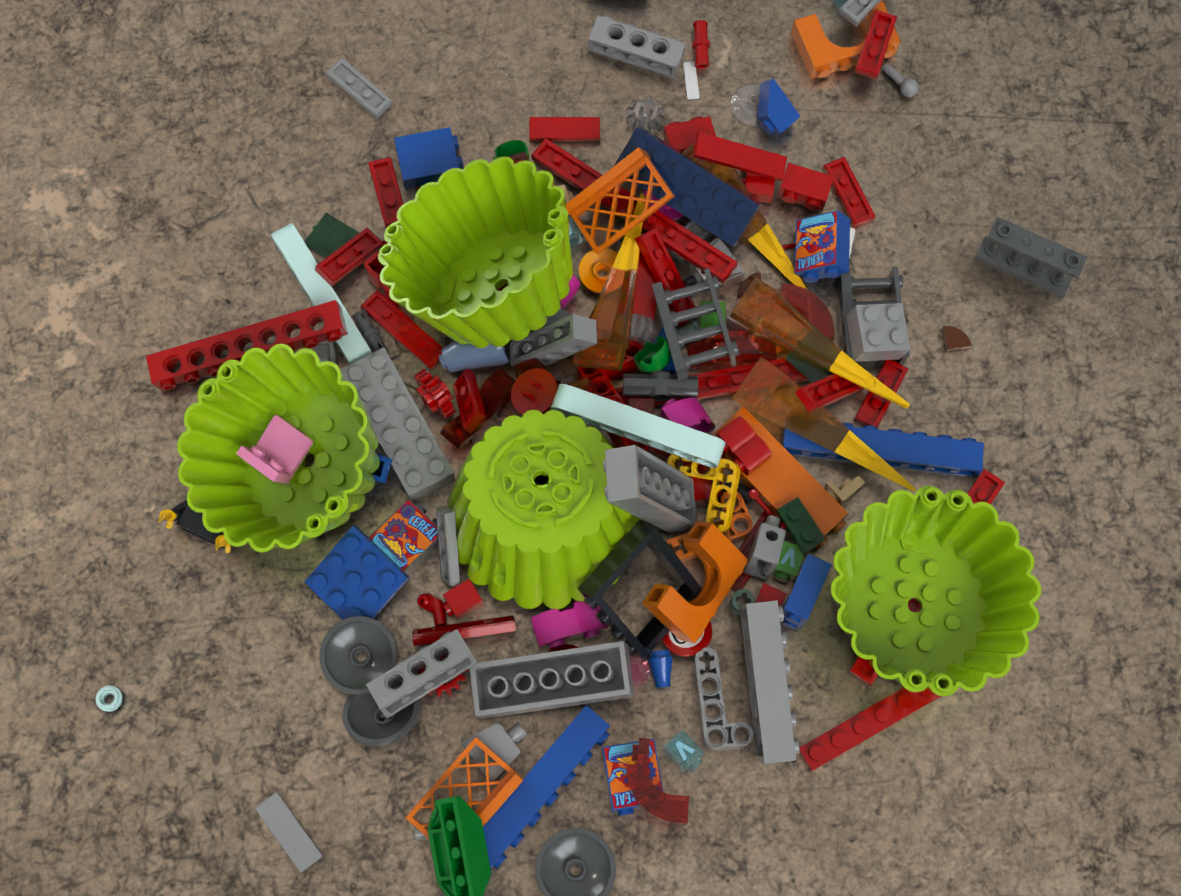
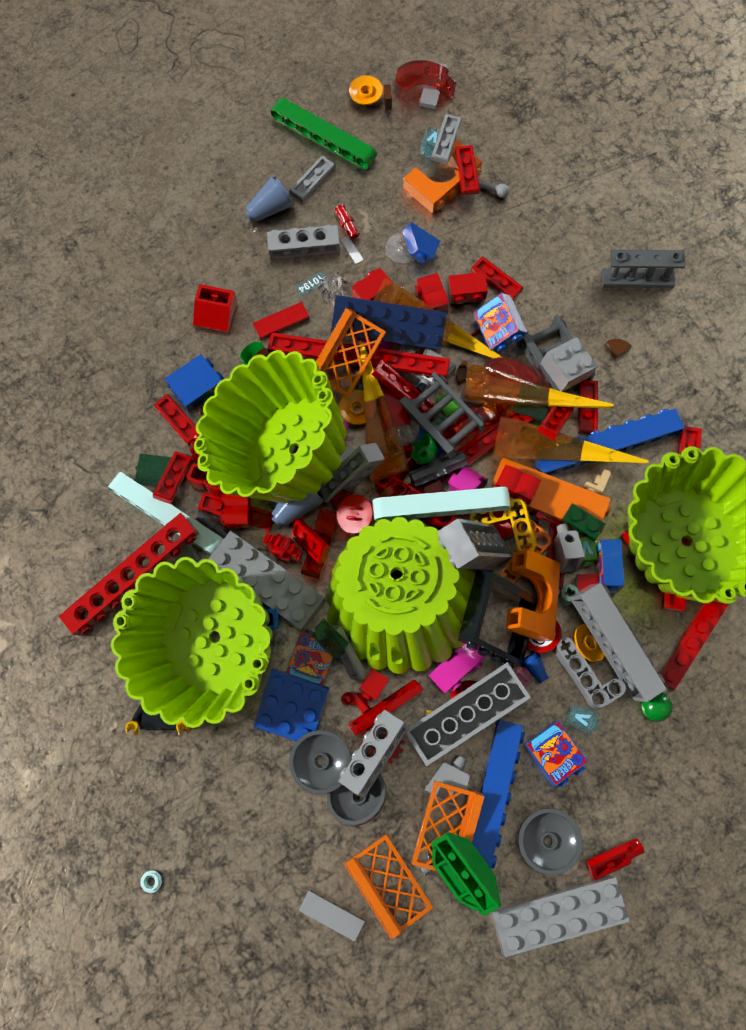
camera: 20 degrees left, 0 degrees up
bright pink bracket [236,415,314,484] -> none
light grey tile [326,58,393,120] -> none
clear red arch [625,738,689,825] -> none
red tile [692,132,787,181] -> none
none -> red slope [193,284,237,333]
none -> red brick [221,493,250,528]
none -> clear light blue sticker [295,271,328,296]
none -> clear green piece [312,619,349,661]
none -> orange fence [344,834,433,939]
none -> light orange dish [574,624,605,662]
none -> green hair [641,692,673,721]

